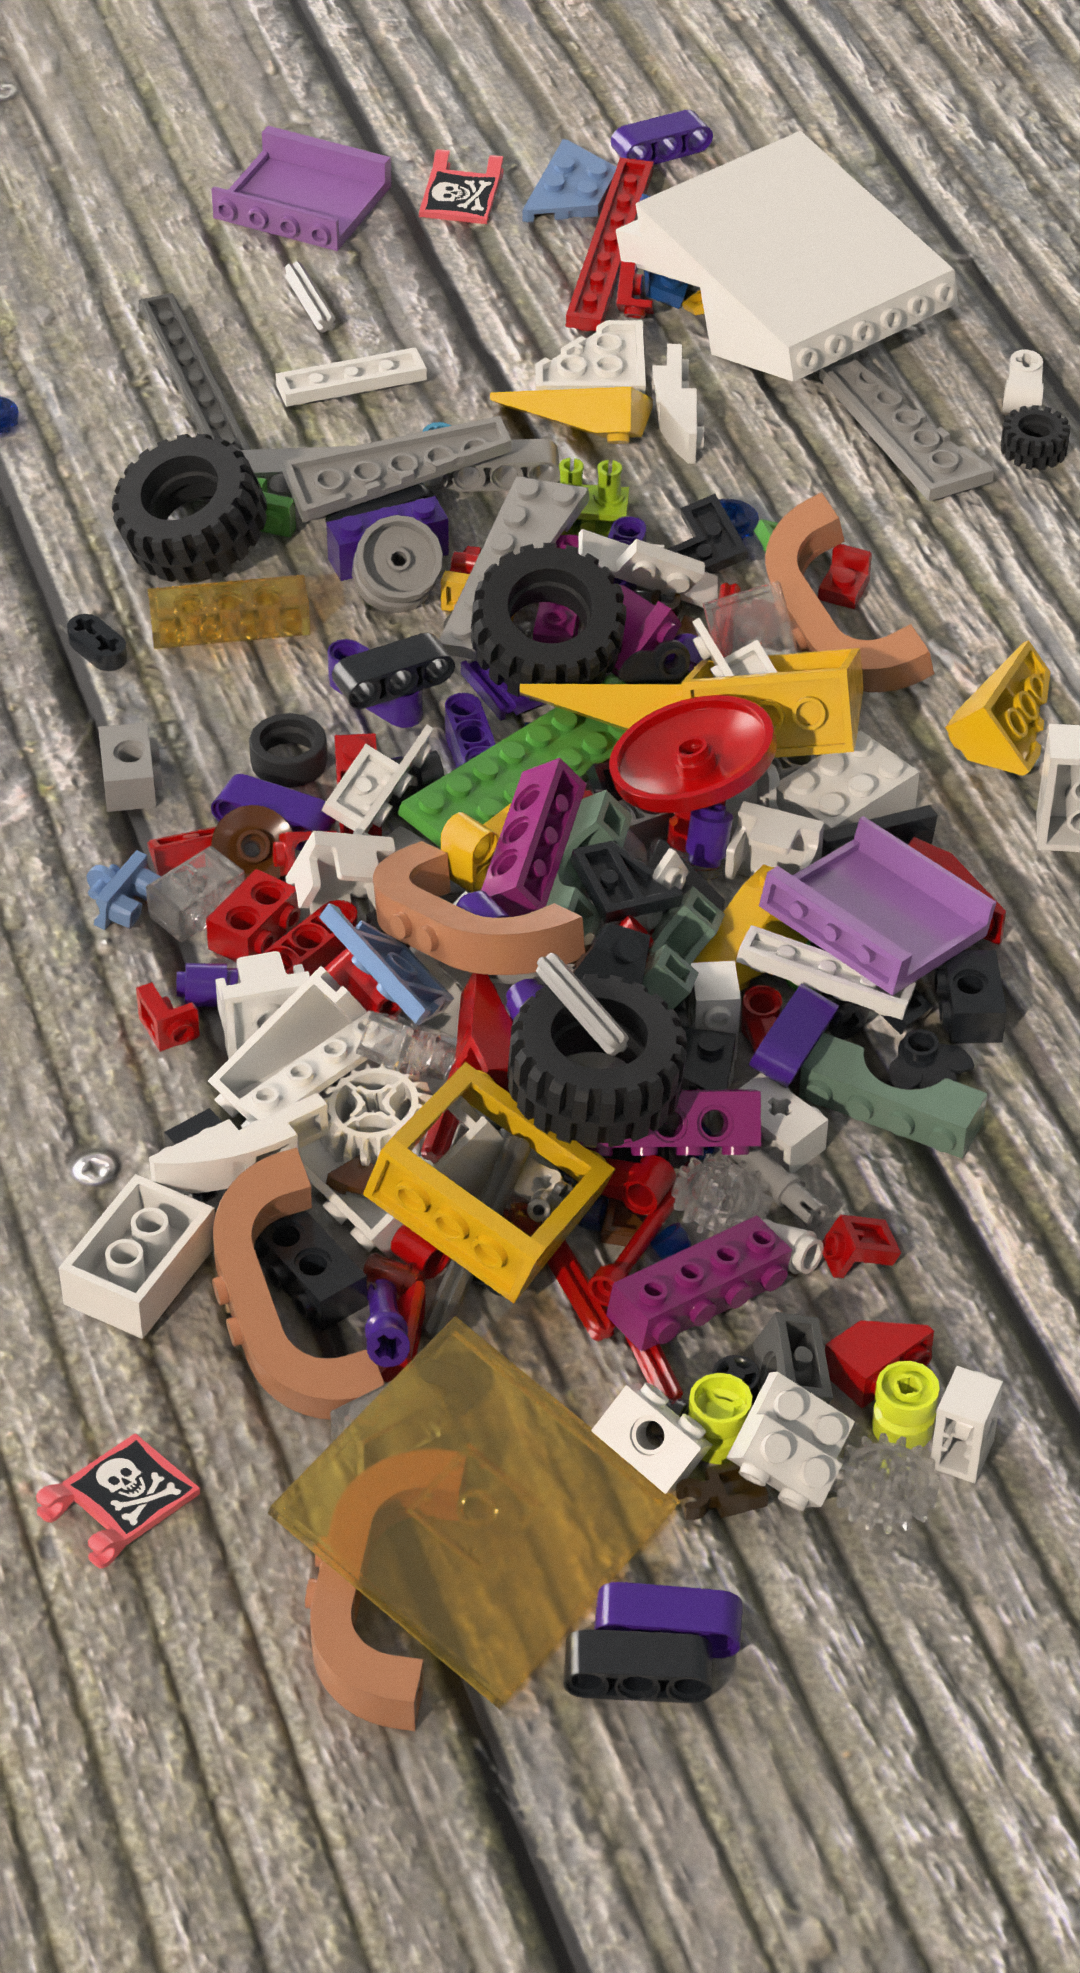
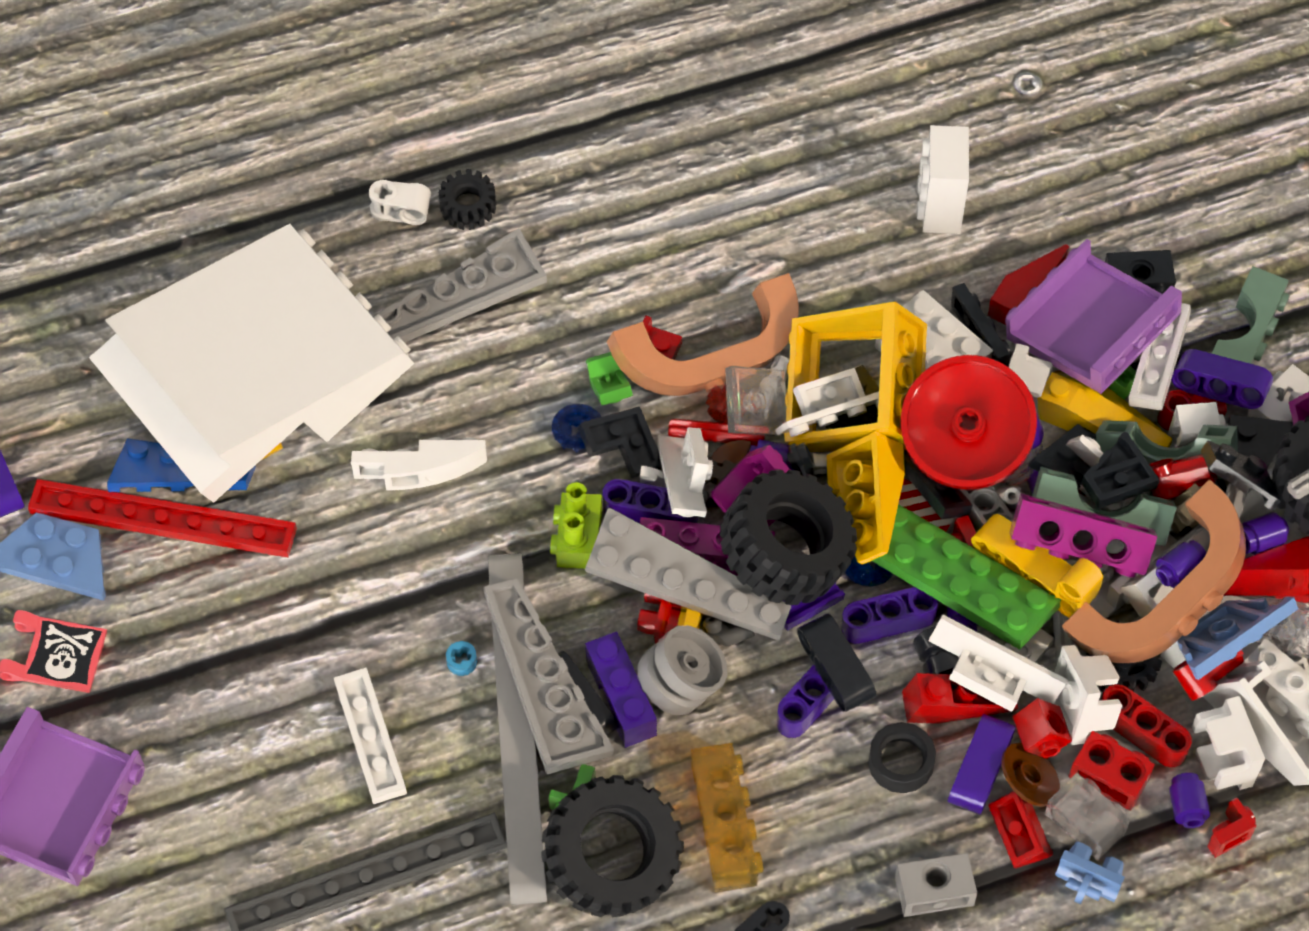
camera: 90 degrees left, 15 degrees up
axle [285,261,336,333] -> none
yellow wedge [490,387,653,444] -> none
white plate [535,320,646,394] -> none
red bracket [616,261,654,319] -> none
black plate [888,1029,975,1090] -> none
yellow wedge [945,640,1051,776] -> none

